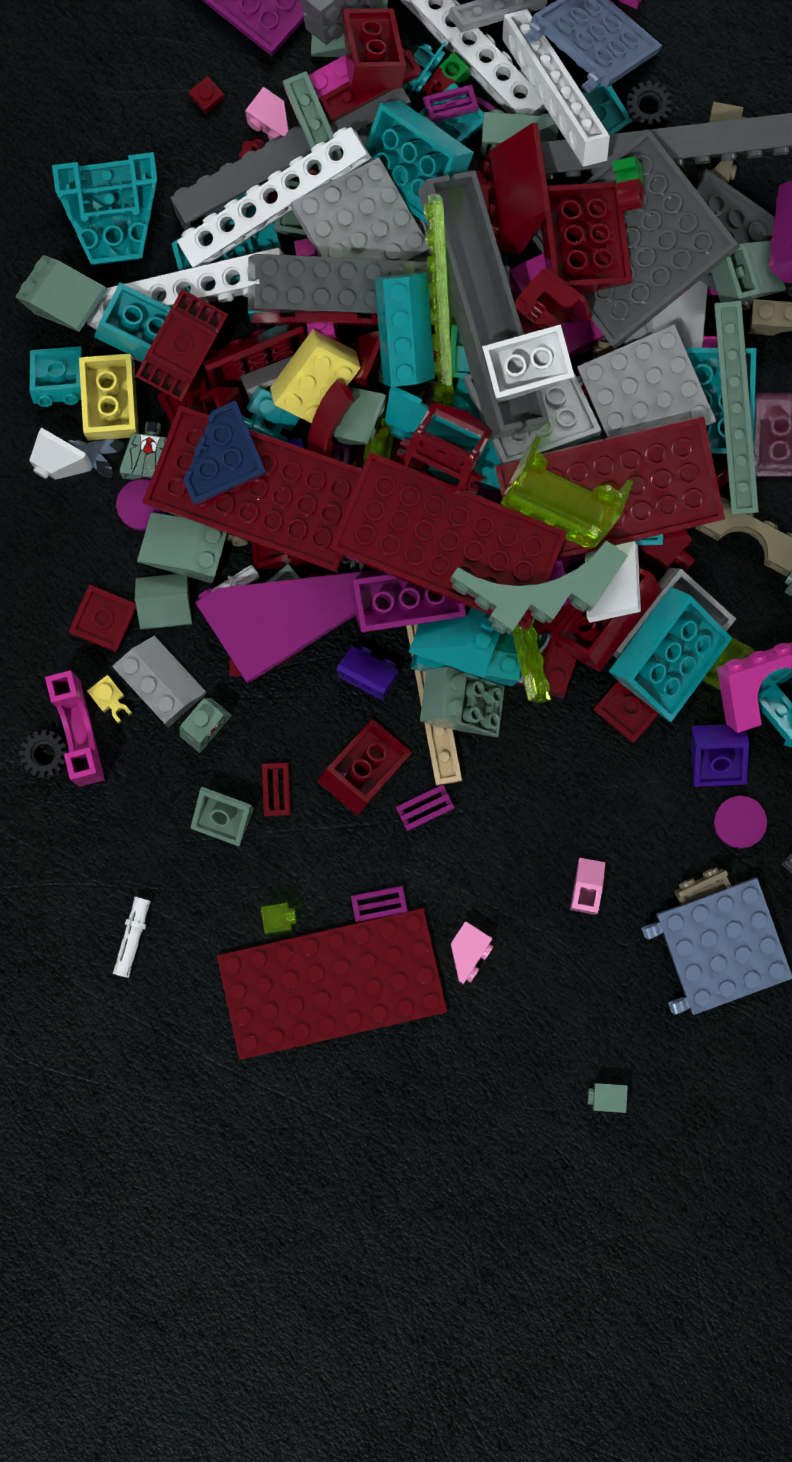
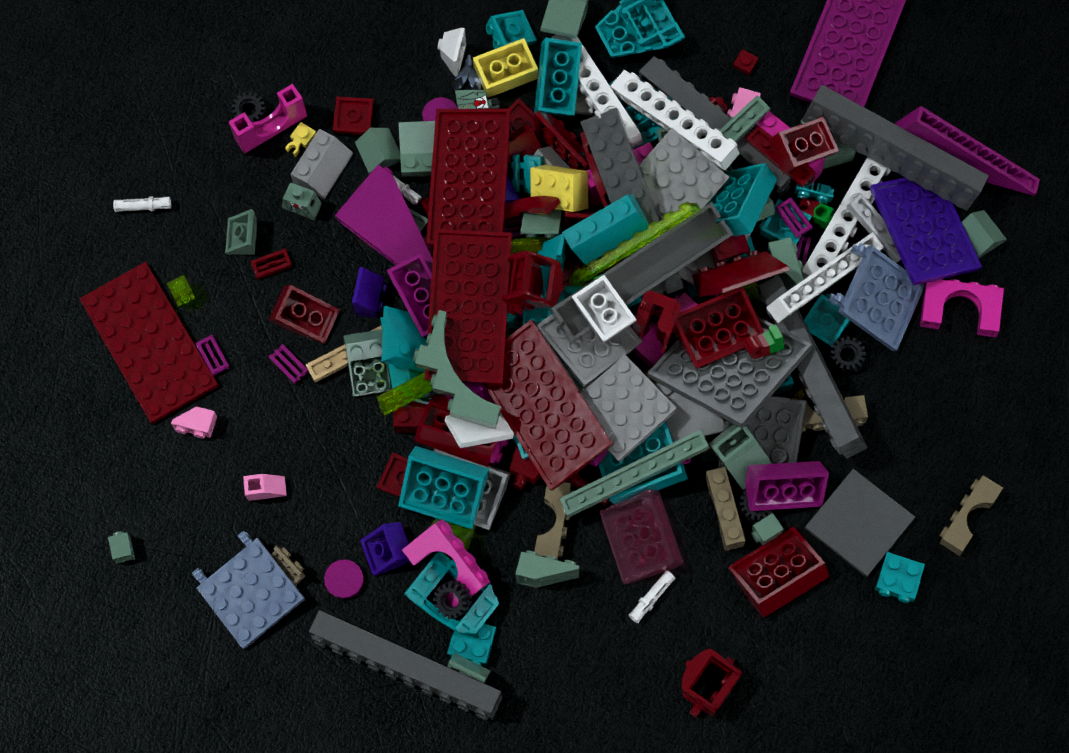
camera: 70 degrees right, 10 degrees down
dark red plate [135,289,228,402] -> none
dark blue plate [183,401,267,506] -> none
clear neon green windscreen [501,436,633,548] -> none

